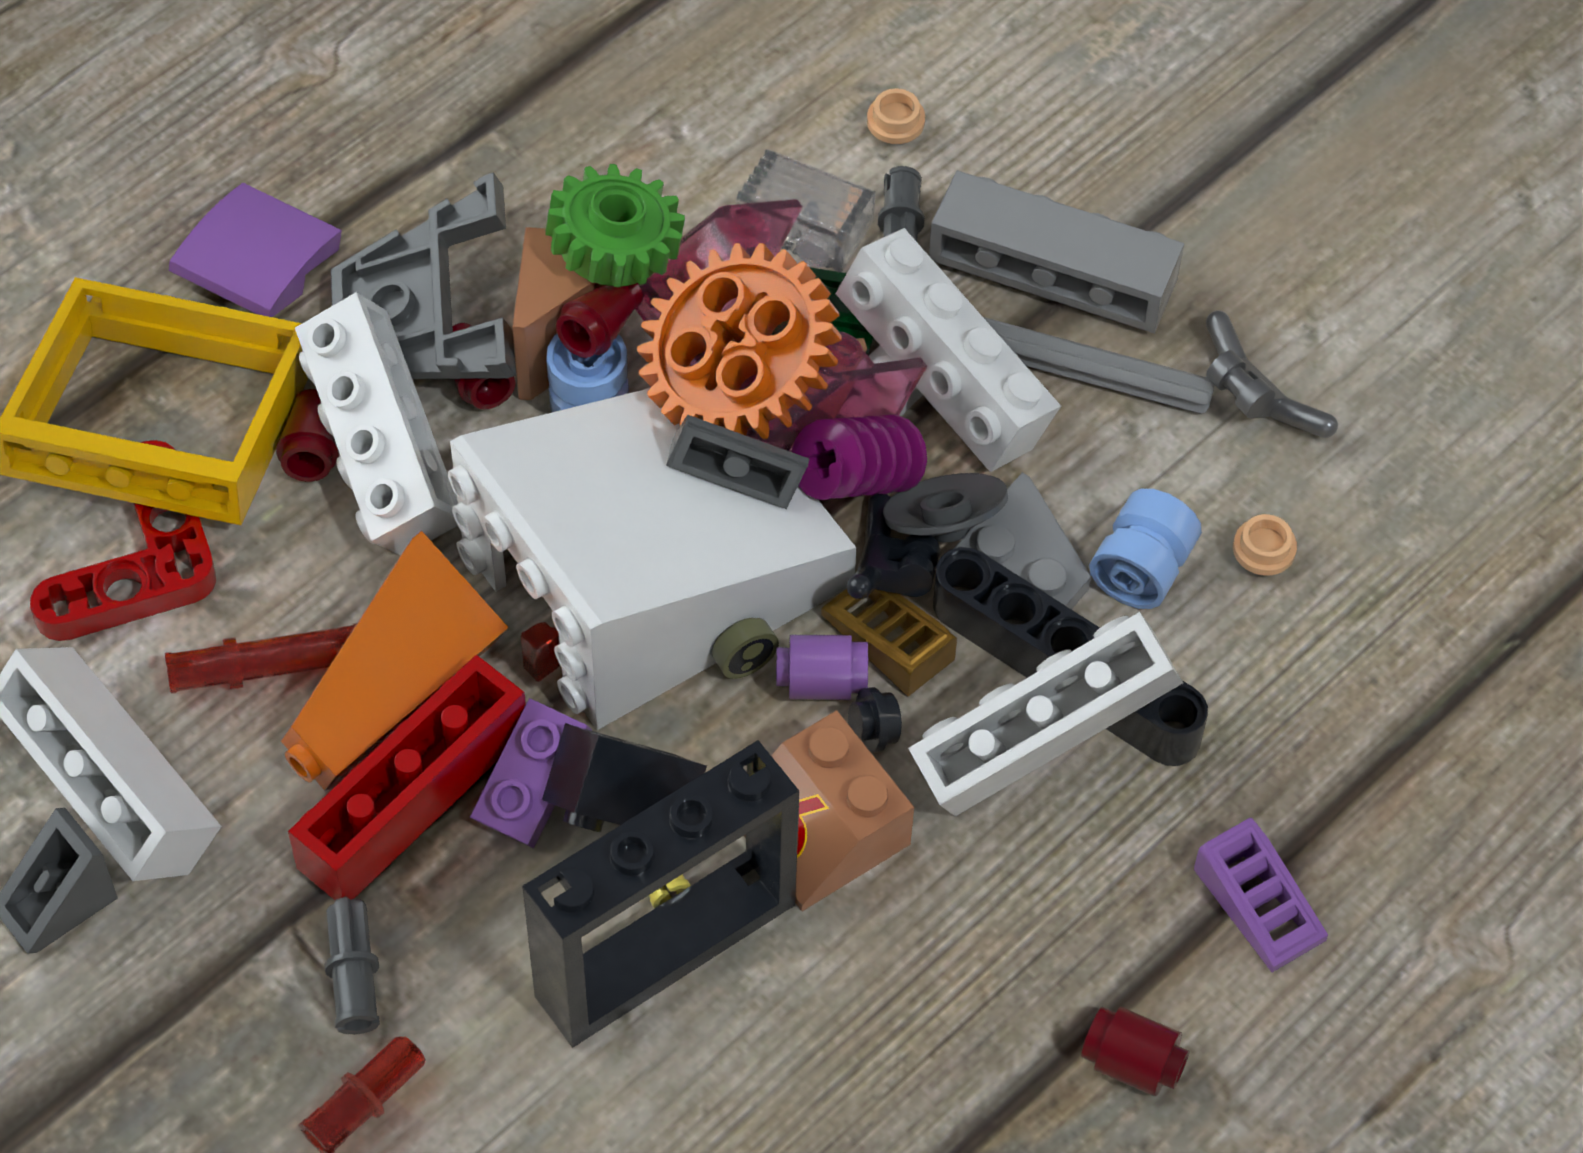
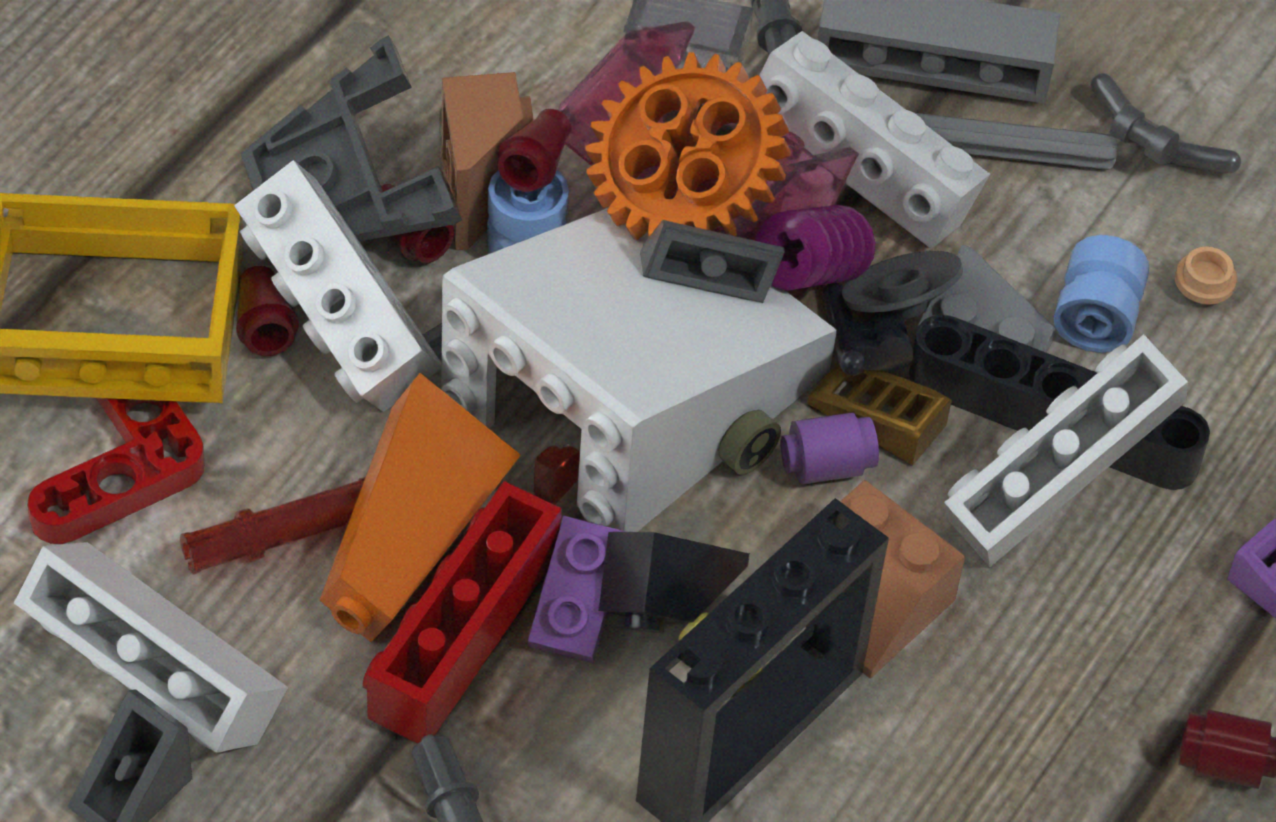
camera: 15 degrees left, 5 degrees down
medium lavender slope [169,183,342,317] -> none
bright green gear [545,164,685,287] -> none
black plate [848,687,902,753] -> none

